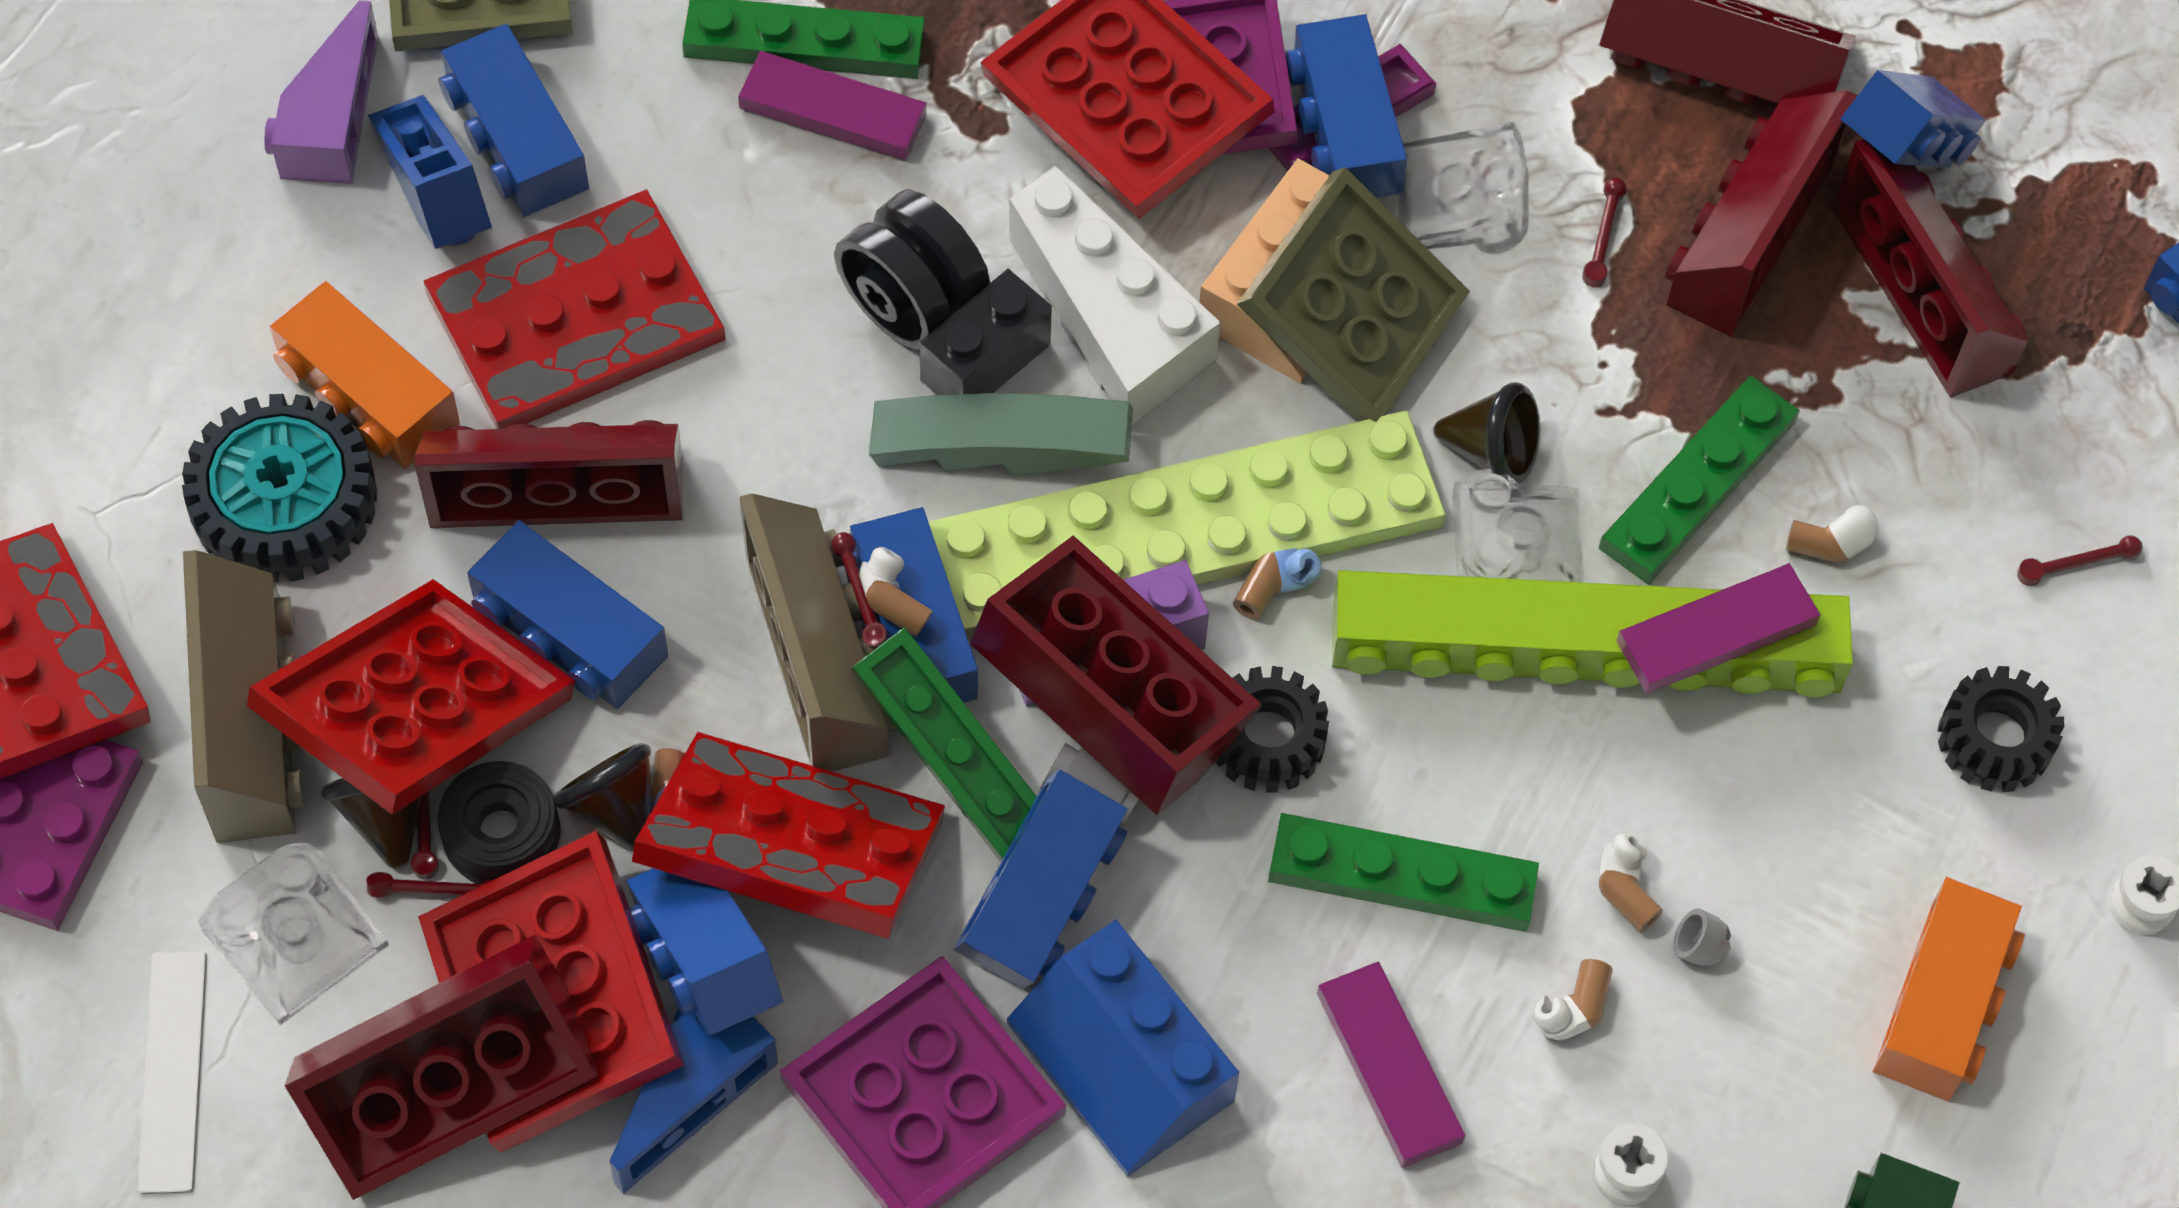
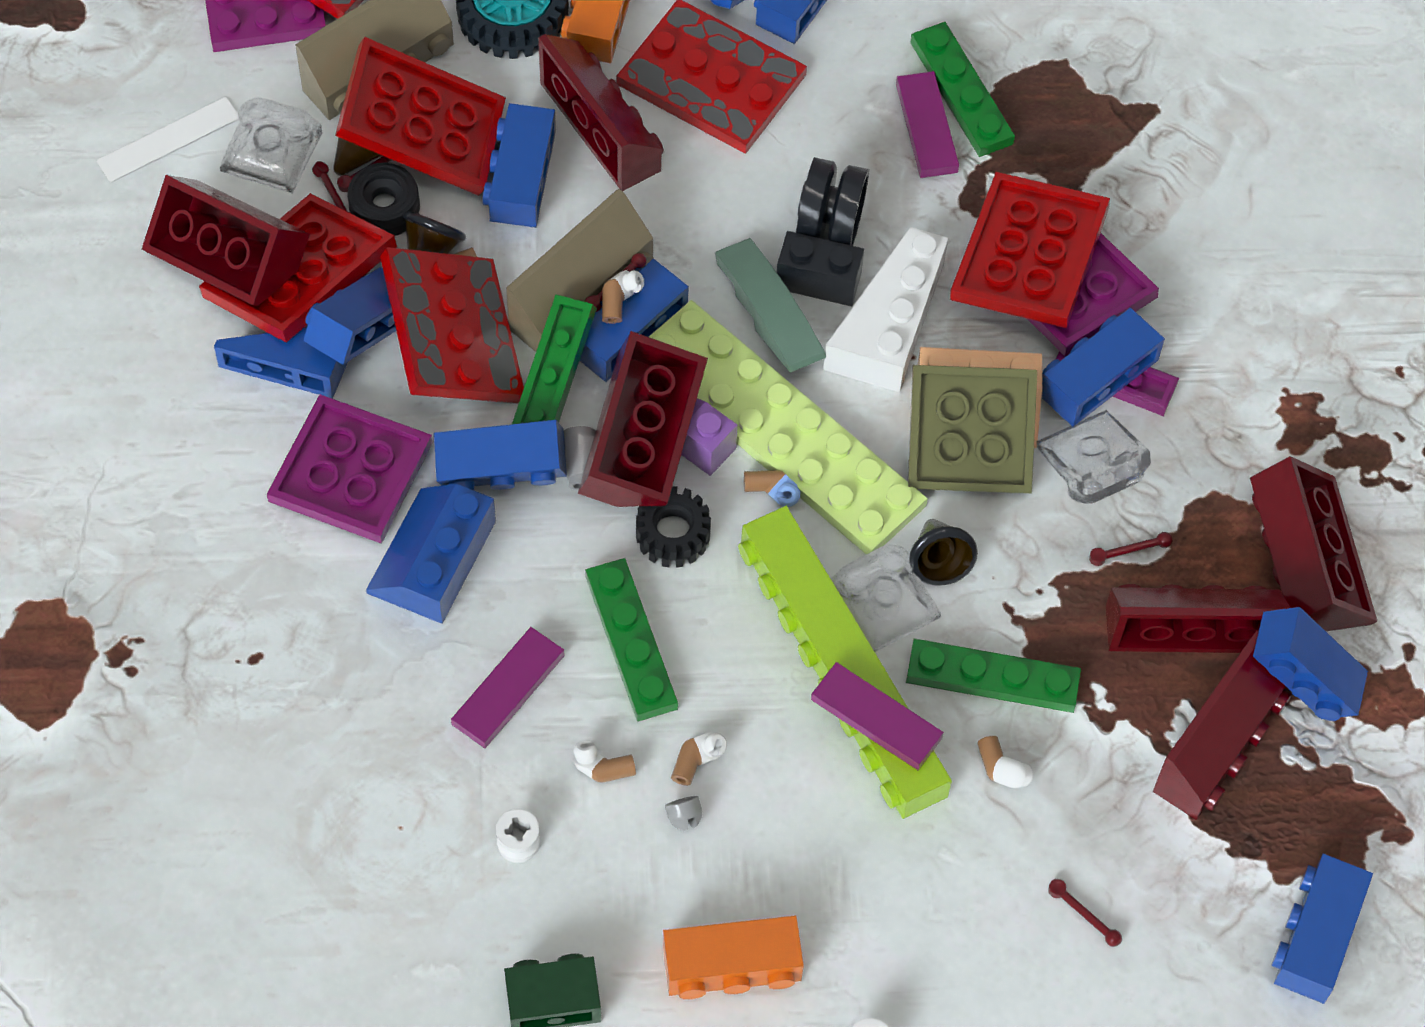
camera: 60 degrees right, 0 degrees up
black tyre [1937,666,2065,792] -> none

